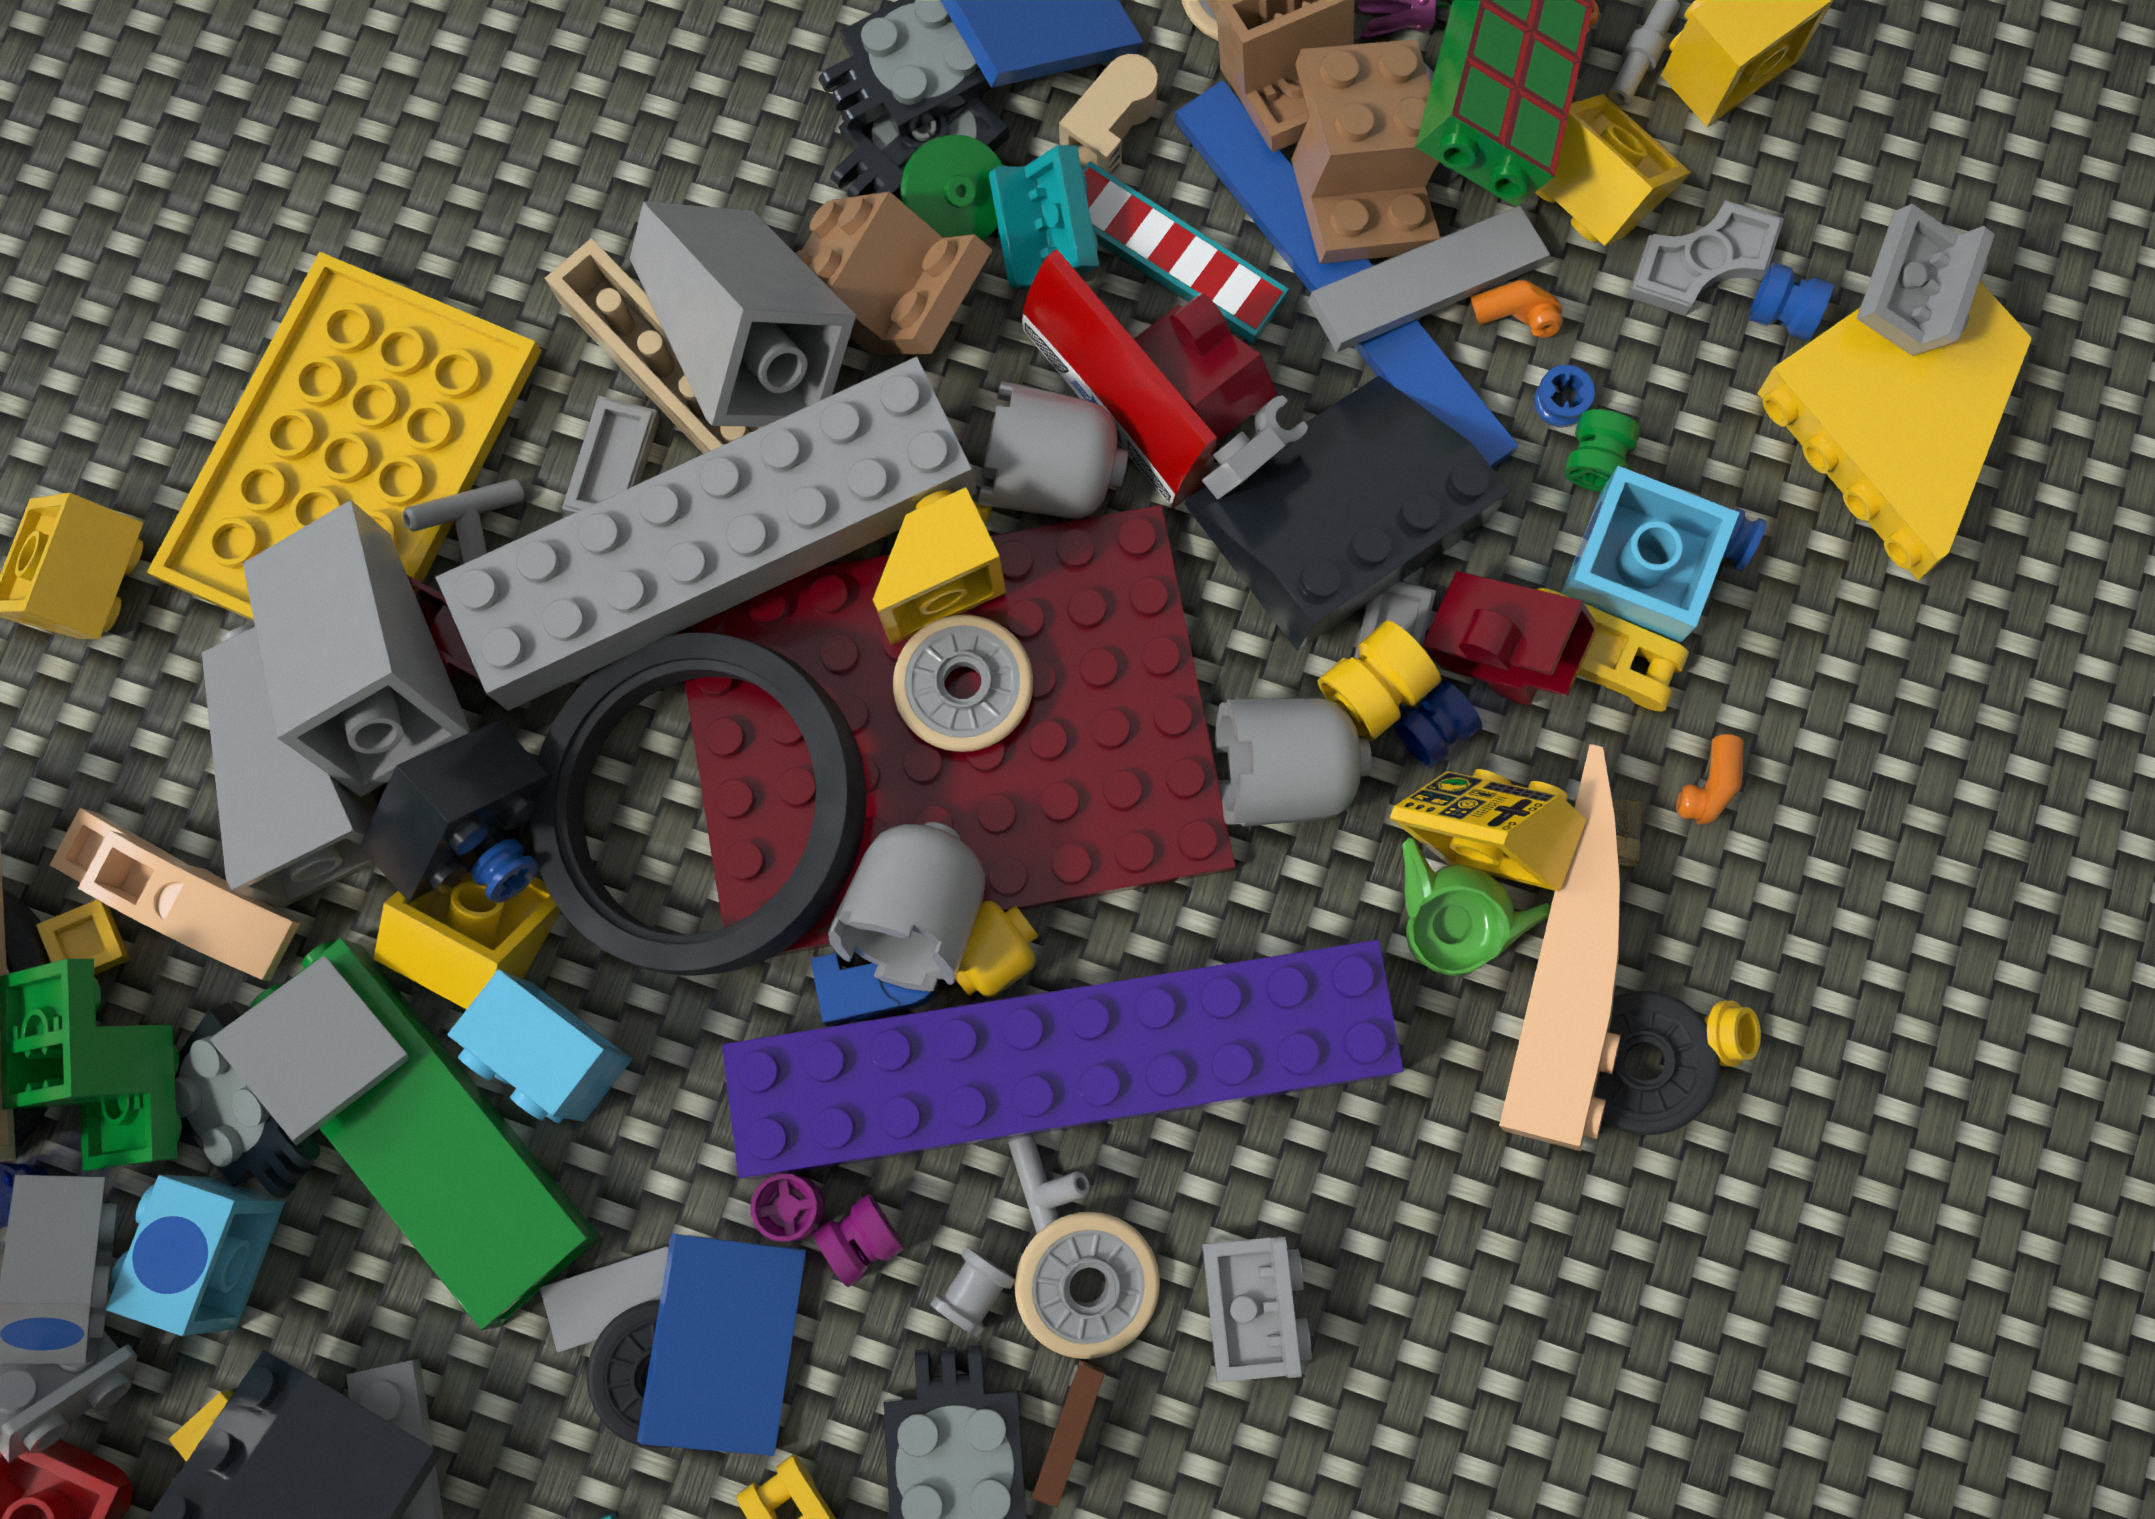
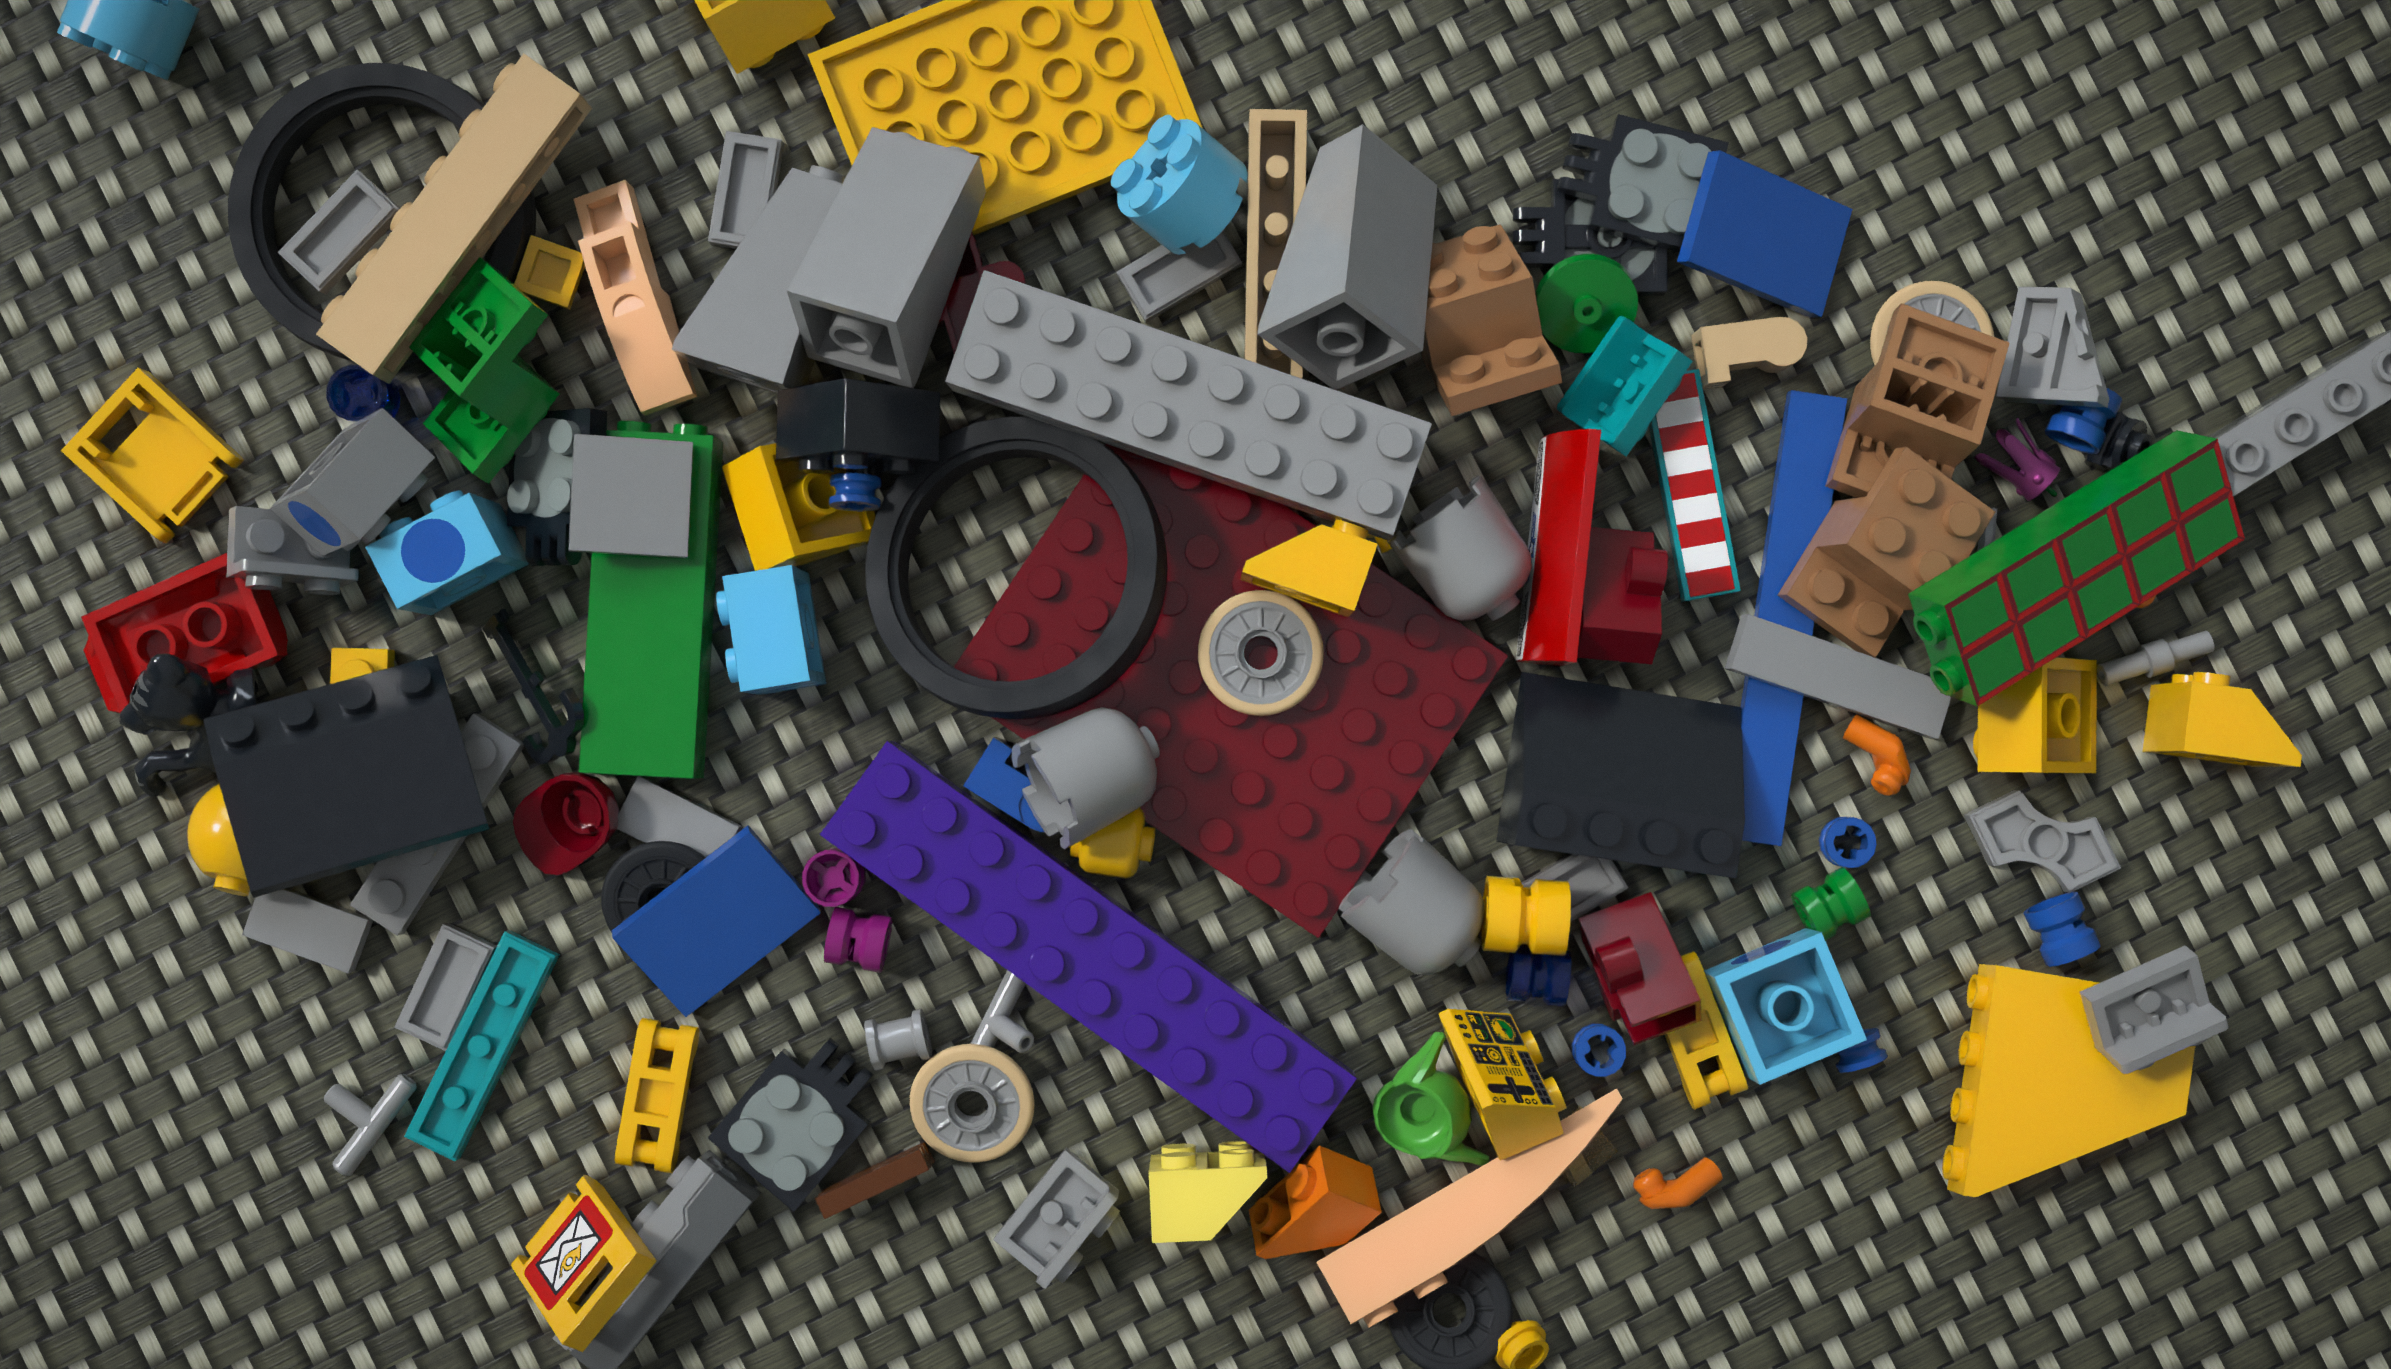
camera: 45 degrees right, 10 degrees up
light grey piece [402,479,525,564] -> none
light grey plate [1202,395,1308,500] -> none
none -> black piece [483,609,584,764]
none -> dark red cap [513,772,619,875]
none -> light grey tile [708,131,785,249]
none -> medium azure brick [1111,115,1248,255]
none -> light yellow slope [1149,1141,1267,1243]
none -> orange slope [1249,1145,1382,1259]
none -> blue bush [1572,1023,1626,1077]

